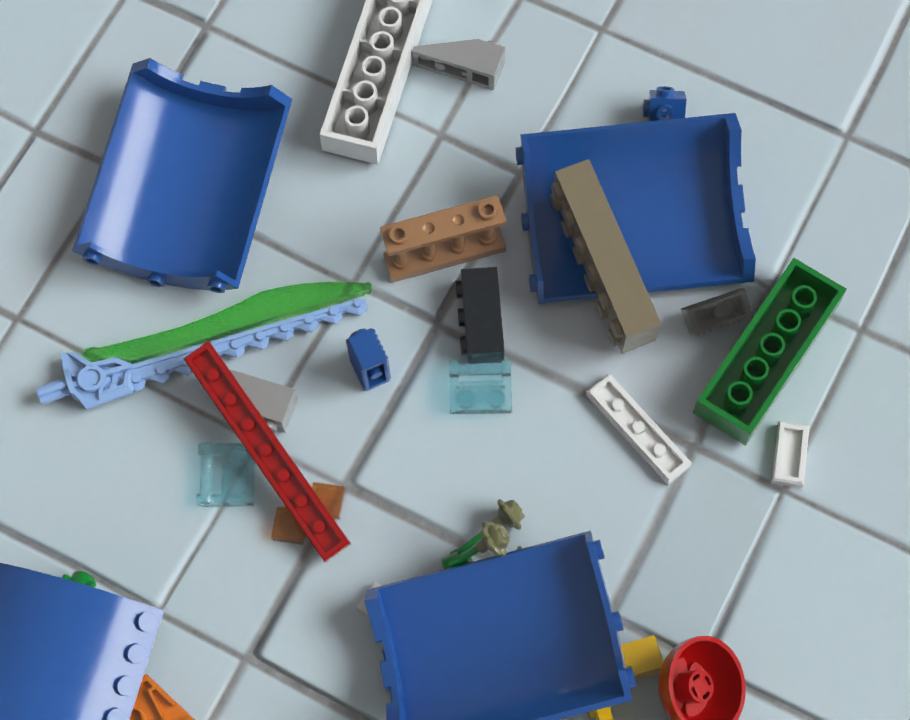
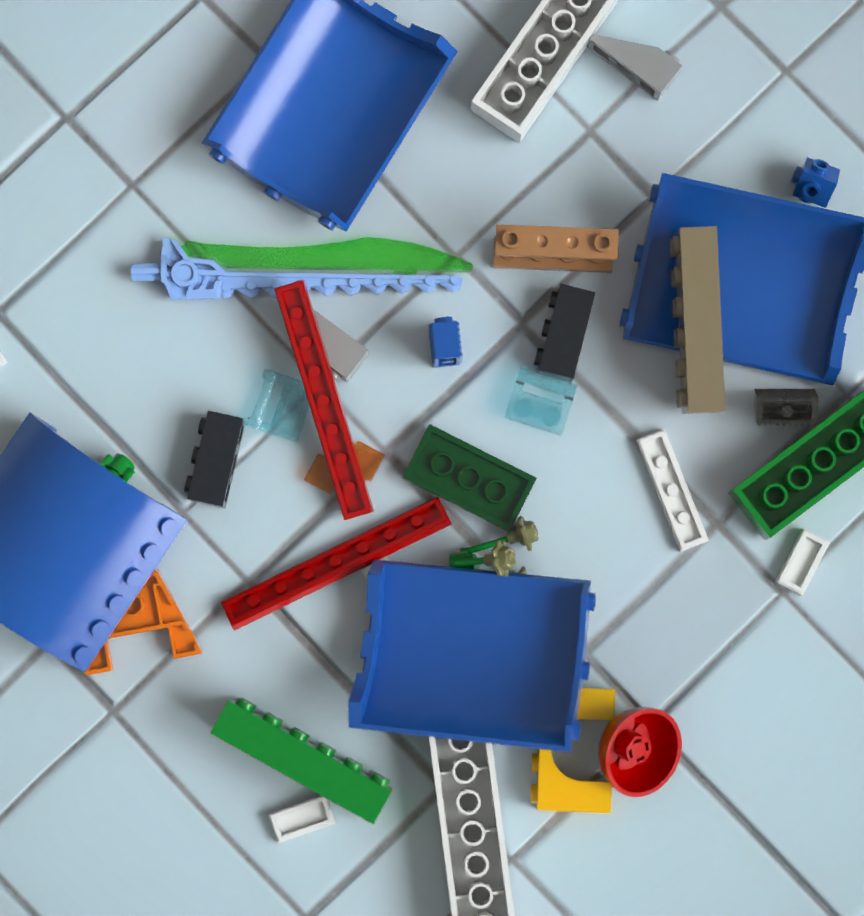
camera: 15 degrees right, 15 degrees up
none -> black brick [184,411,246,509]
none -> red tile [221,497,452,631]
none -> dark green plate [402,424,537,532]

